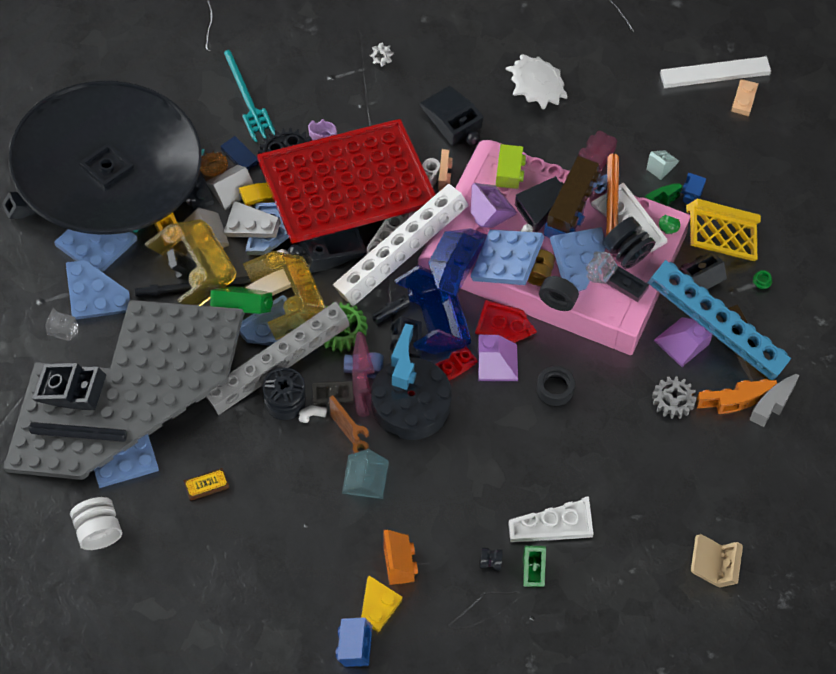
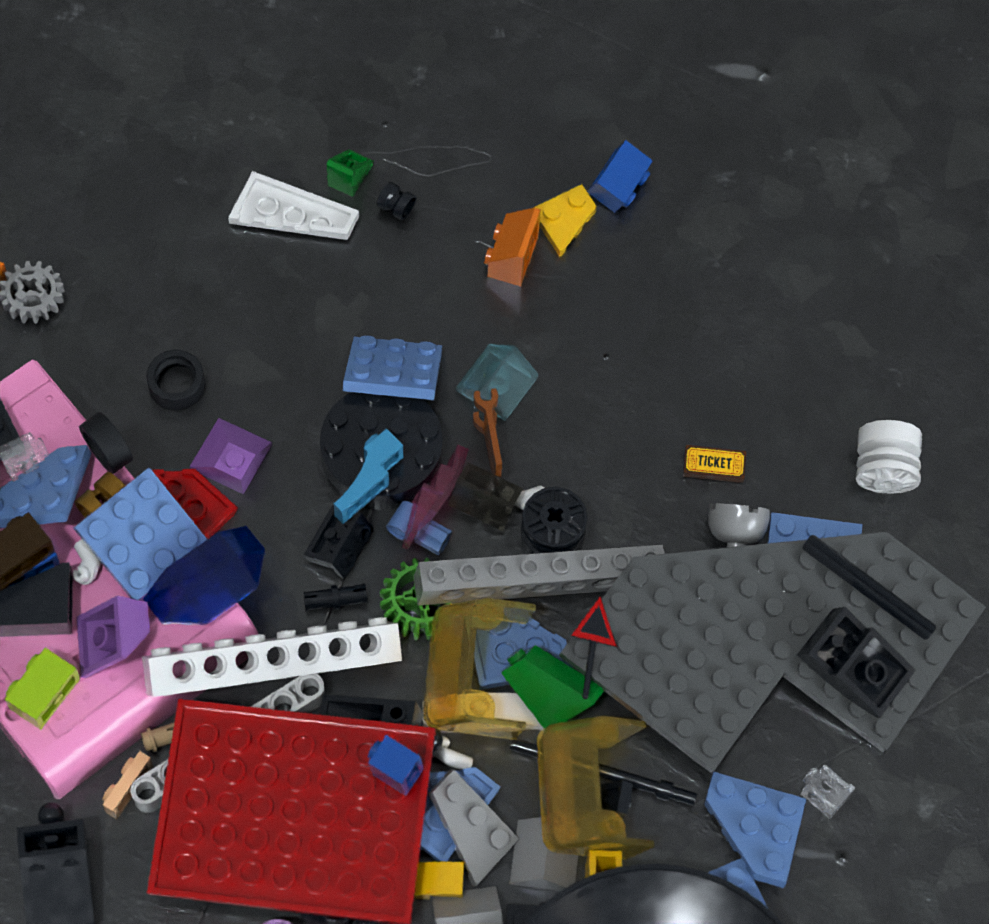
camera: 155 degrees left, 5 degrees up
clear blue windscreen [395,265,471,354] -> none
red slope [435,347,478,381] -> none
tan bracket [691,534,743,588] -> none
none -> medium blue plate [343,336,442,400]
none -> blue brick [367,735,424,796]
none -> piece [571,597,617,700]
none -> light grey cylinder [708,503,770,548]

